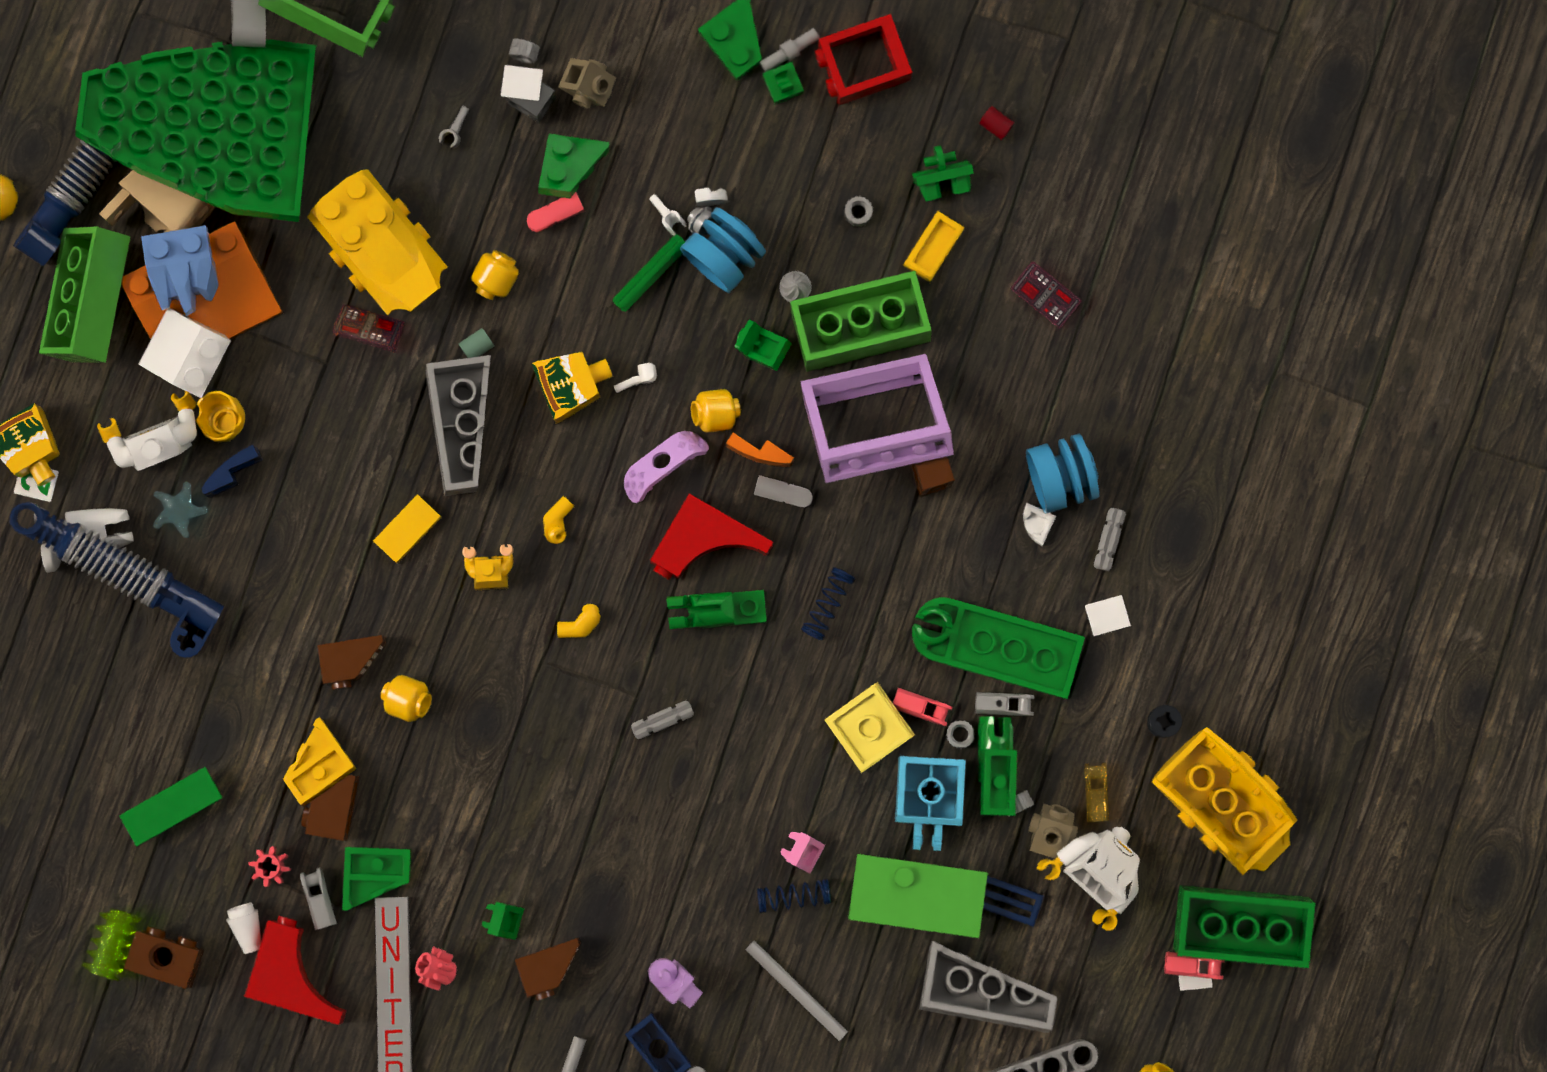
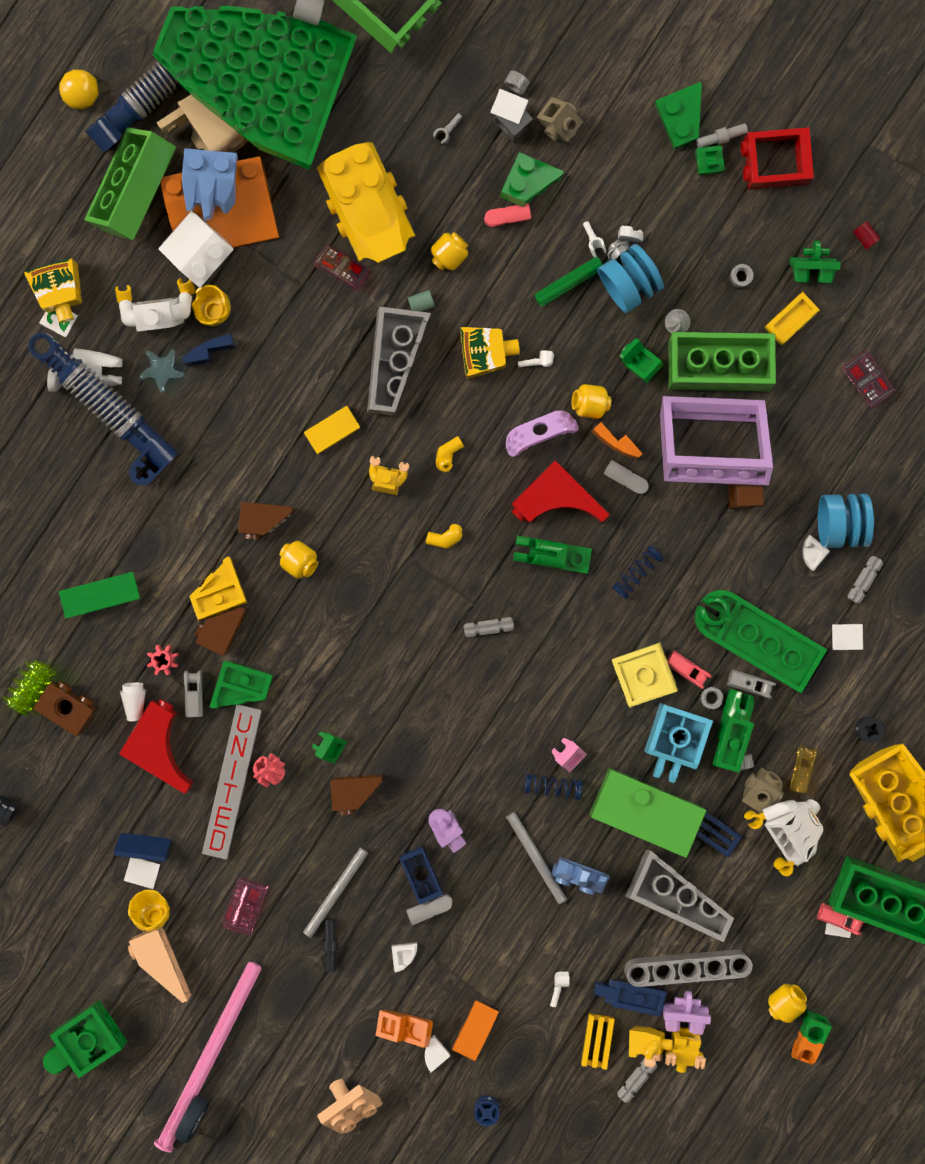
camera: 10 degrees right, 5 degrees up
none -> medium blue plate [552,857,610,895]

